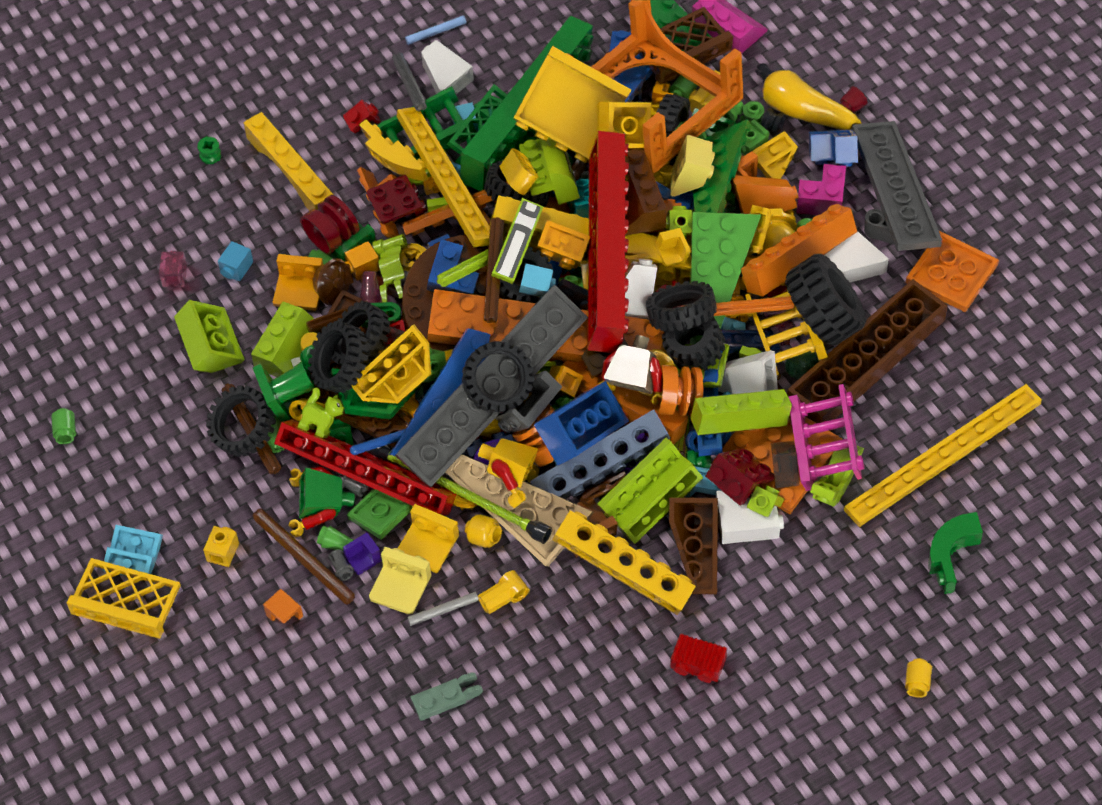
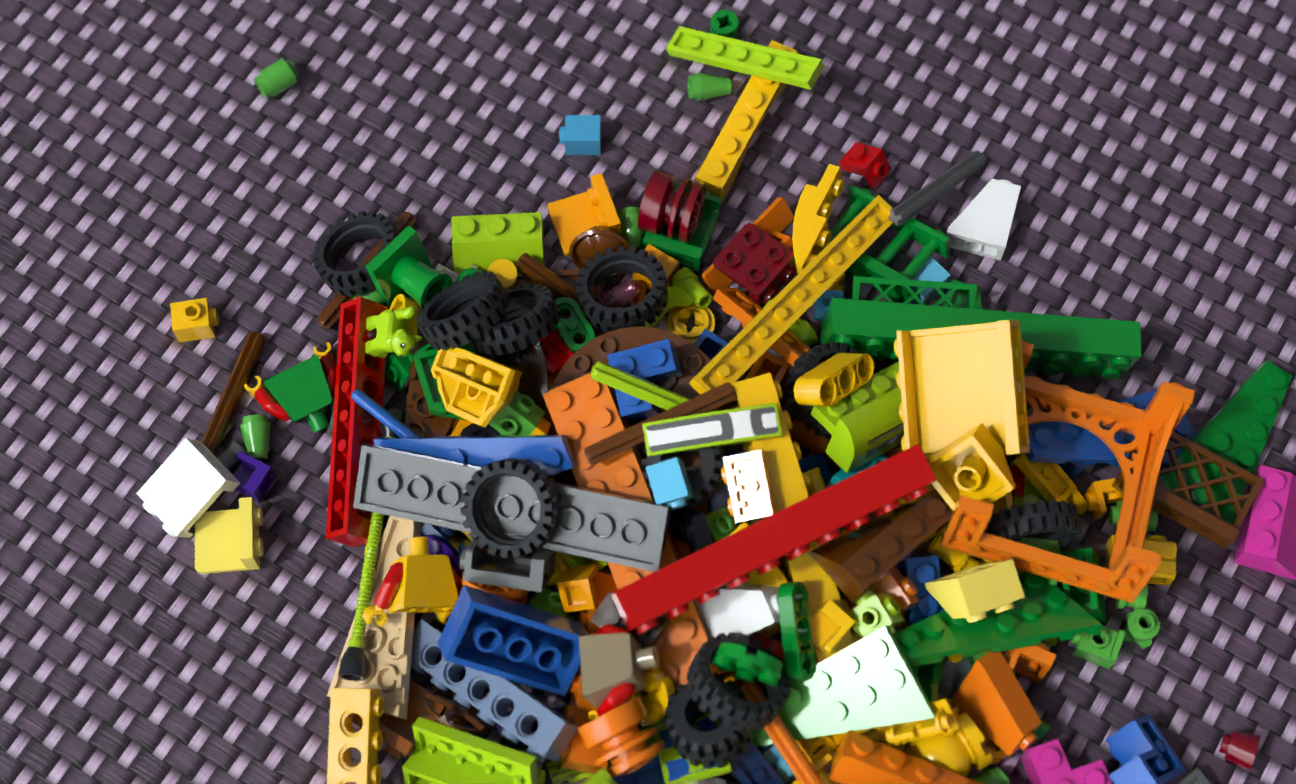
camera: 60 degrees right, 10 degrees up
yellow fence [67,558,181,639] -> none
medium azure slope [102,525,163,577] -> none
clear pink brick [159,251,187,287] -> none
lime slope [174,300,245,373] -> none
orange panel [263,589,303,623] -> none
bright green plate [347,489,413,540] -> none
yellow bracket [398,504,459,573] -> none
light blue bar [405,16,466,45] -> none
light grey bar [407,592,479,626] -> none
sand green hinge [410,672,483,721] -> none
yellow head [465,515,502,548] -> none
yellow piece [478,570,529,614] -> none
yellow wing [753,131,798,179] -> none
yellow animal [755,63,862,130] -> none
black wheel [761,108,786,135] -> none
none -> white panel [136,438,240,538]
none -> black tyre [576,246,668,333]
none -> lime plate [666,26,825,90]
none -> bright green cone [688,72,731,101]
none -> green plate [712,643,783,687]
none -> green beam [778,582,816,680]

